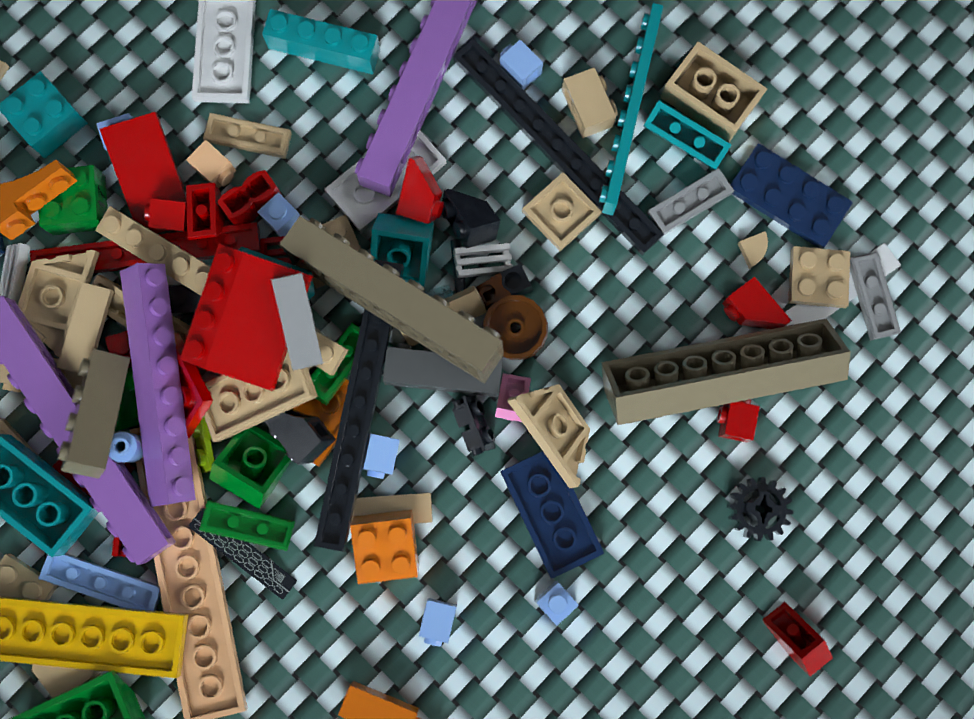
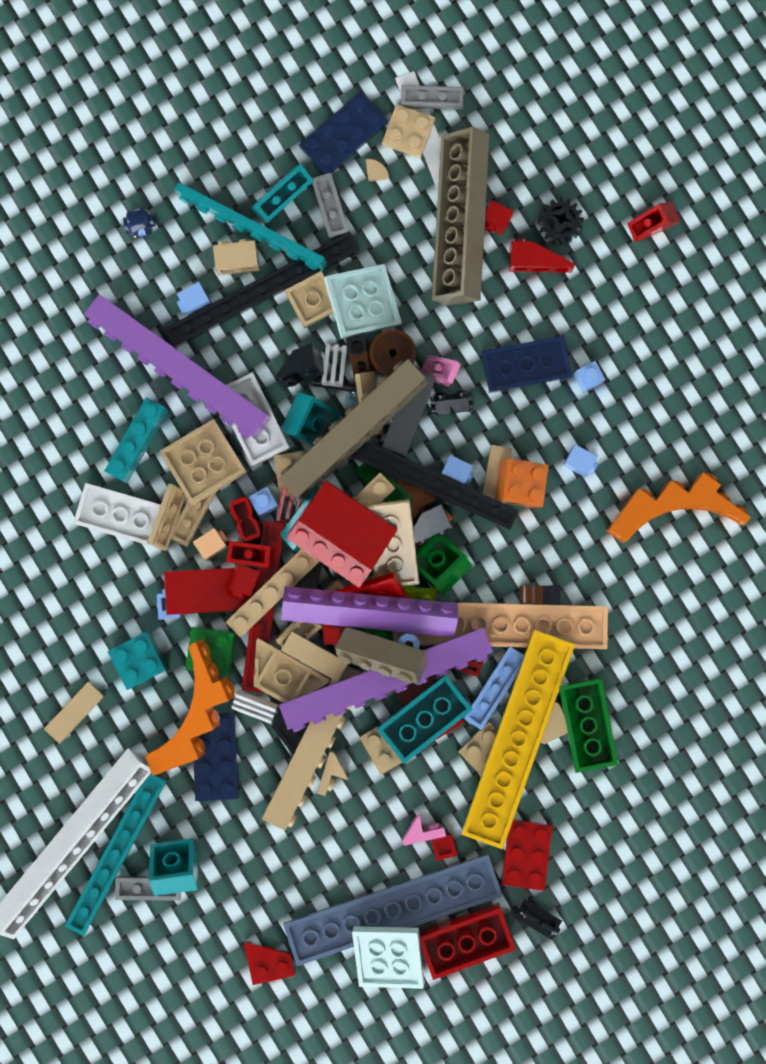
camera: 70 degrees left, 5 degrees up
black sticker [188,508,297,599] -> none
green tile [199,501,295,551] -> none
light grey tile [271,273,323,371] -> none
red slope [396,156,444,224] -> none
tan wing [507,384,590,488] -> none
tan brick [660,41,767,143] -> none
red slope [722,276,792,329] -> none
none -> tan tile [147,484,186,551]
none -> tan plate [159,419,247,505]
none -> light aqua plate [324,264,402,339]
none -> red slope [509,239,575,273]
none -> leg [519,585,560,605]

